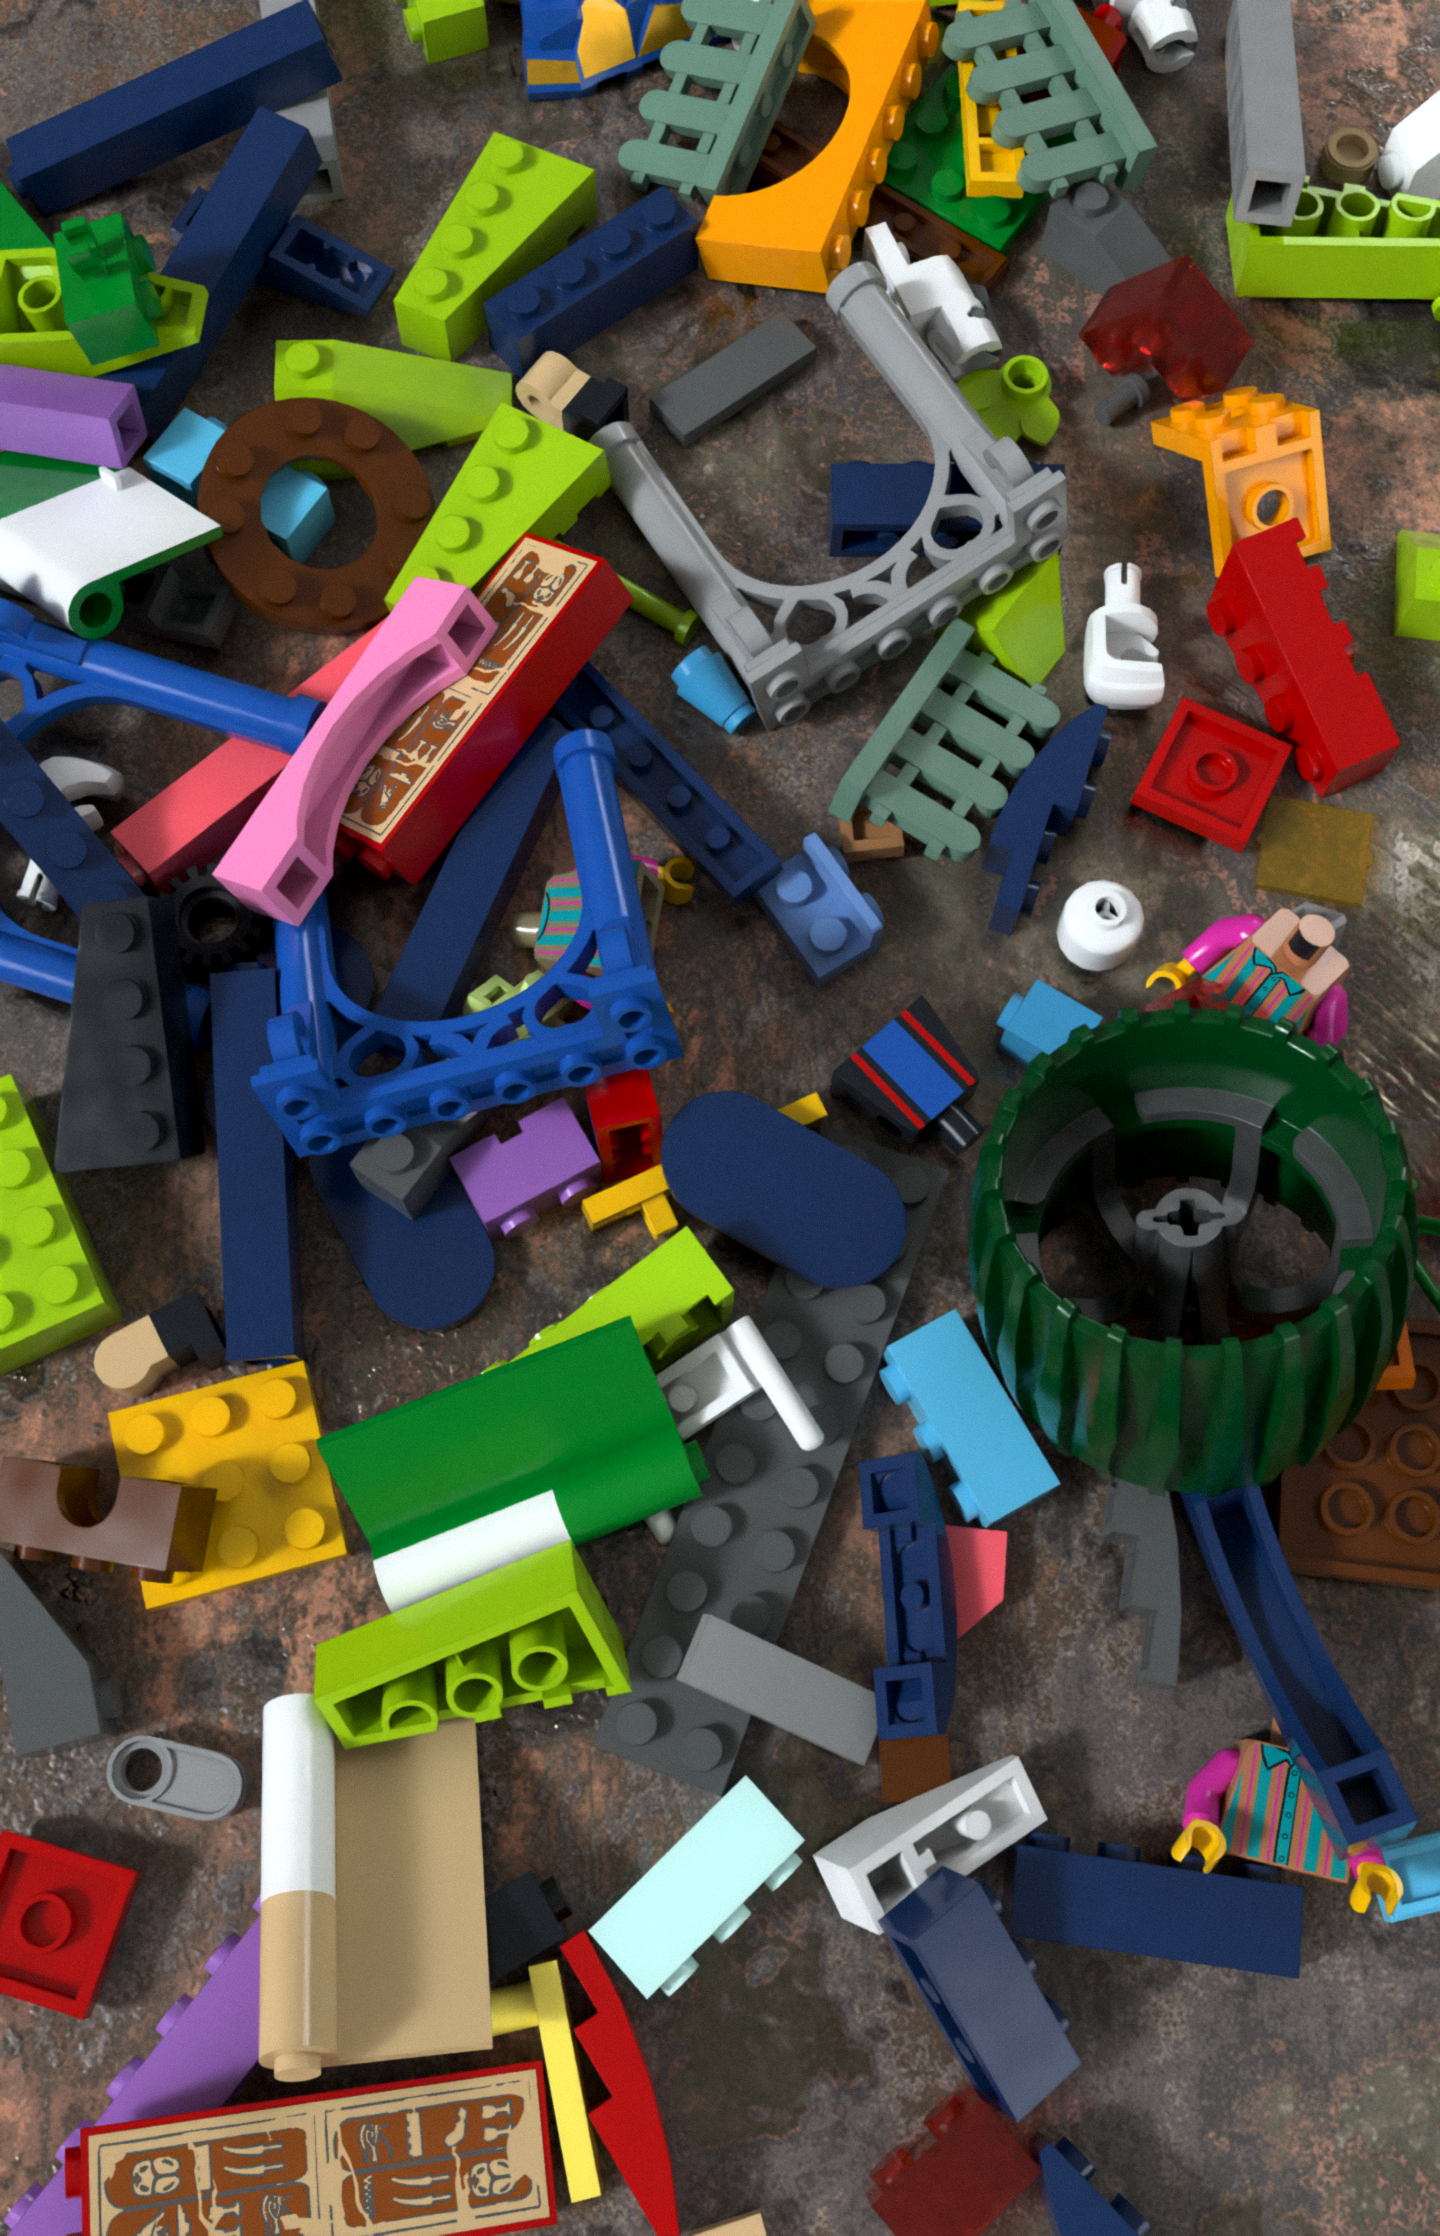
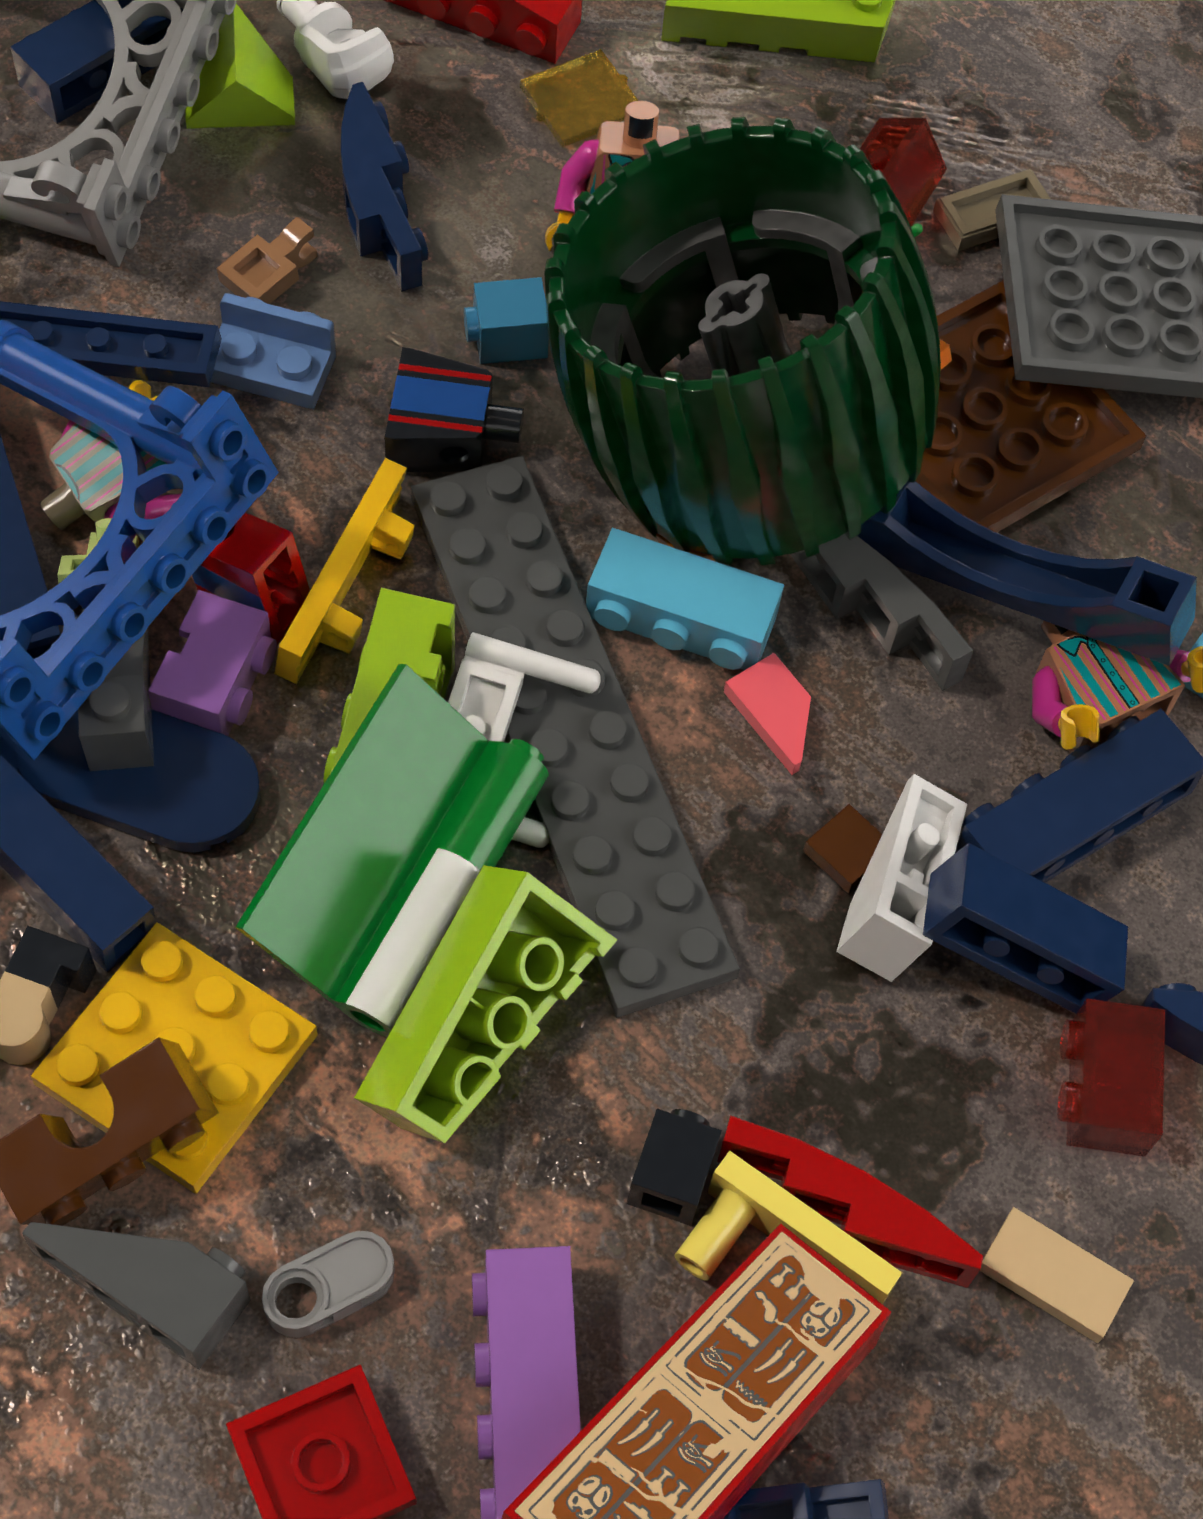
camera: 45 degrees left, 10 degrees down
tan door [258,1693,493,2082] -> none
light aqua brick [588,1775,805,1999] -> none
dark blue tile [660,1091,907,1289] -> none
dark azure cone [671,645,757,736] -> none
light grey tile [676,1614,878,1766] -> none
sand green fence [828,616,1061,862] -> none
dark blue slope [859,1452,957,1741] -> none
white head [1056,880,1144,972] -> none
red plate [1130,696,1293,854] -> none

